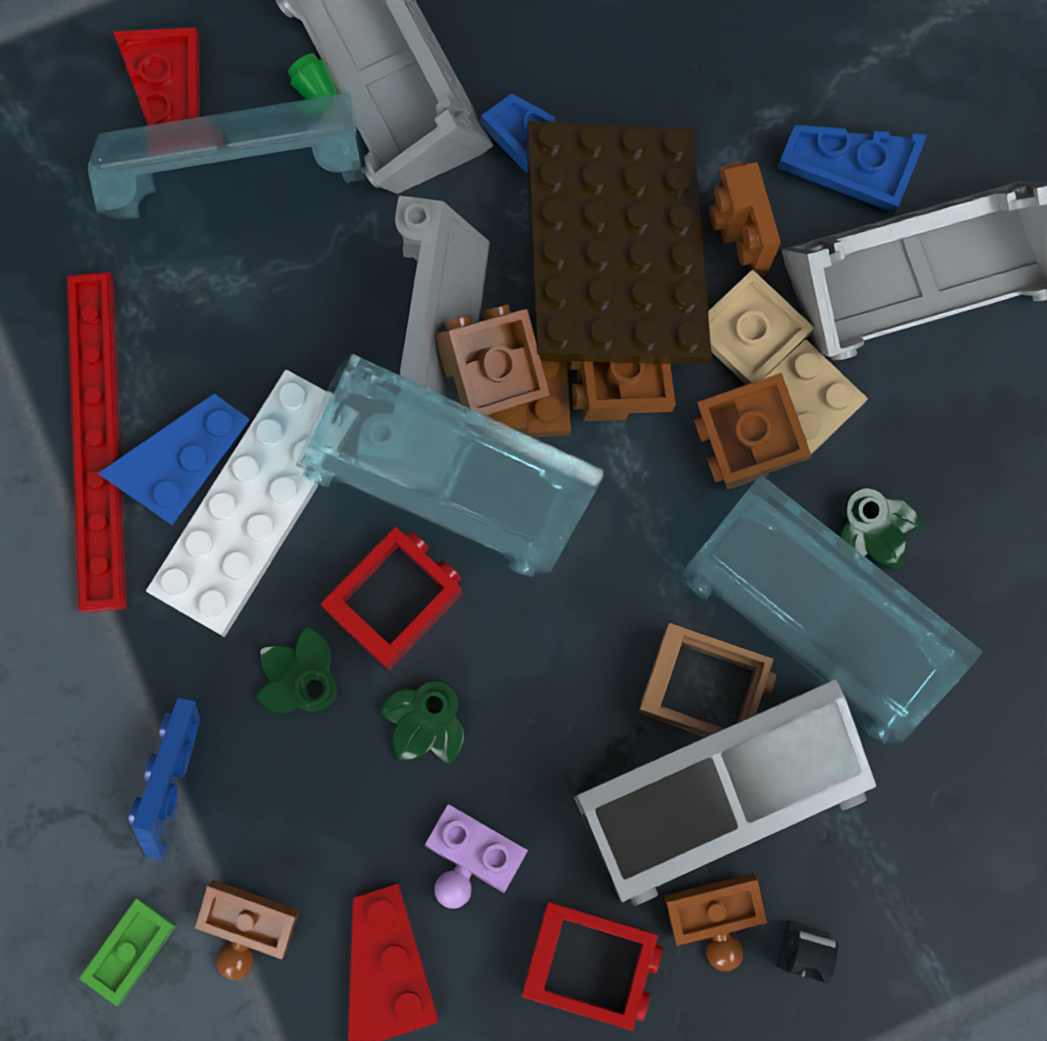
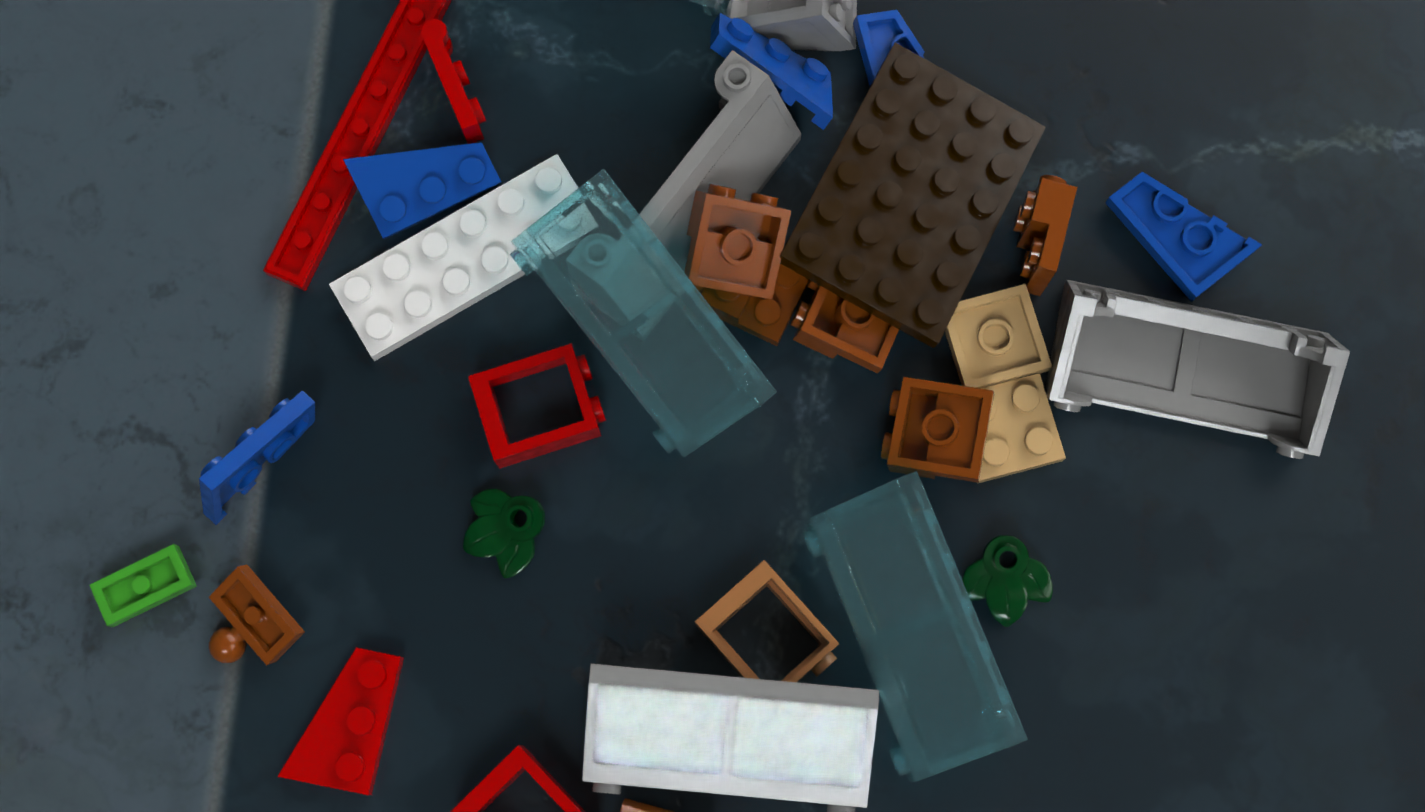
camera: 30 degrees right, 0 degrees up
dark green plate [257,627,337,714] -> none
lavender plate [425,804,528,909] -> none
none -> red plate [421,19,486,144]
none -> blue wing [710,13,833,130]

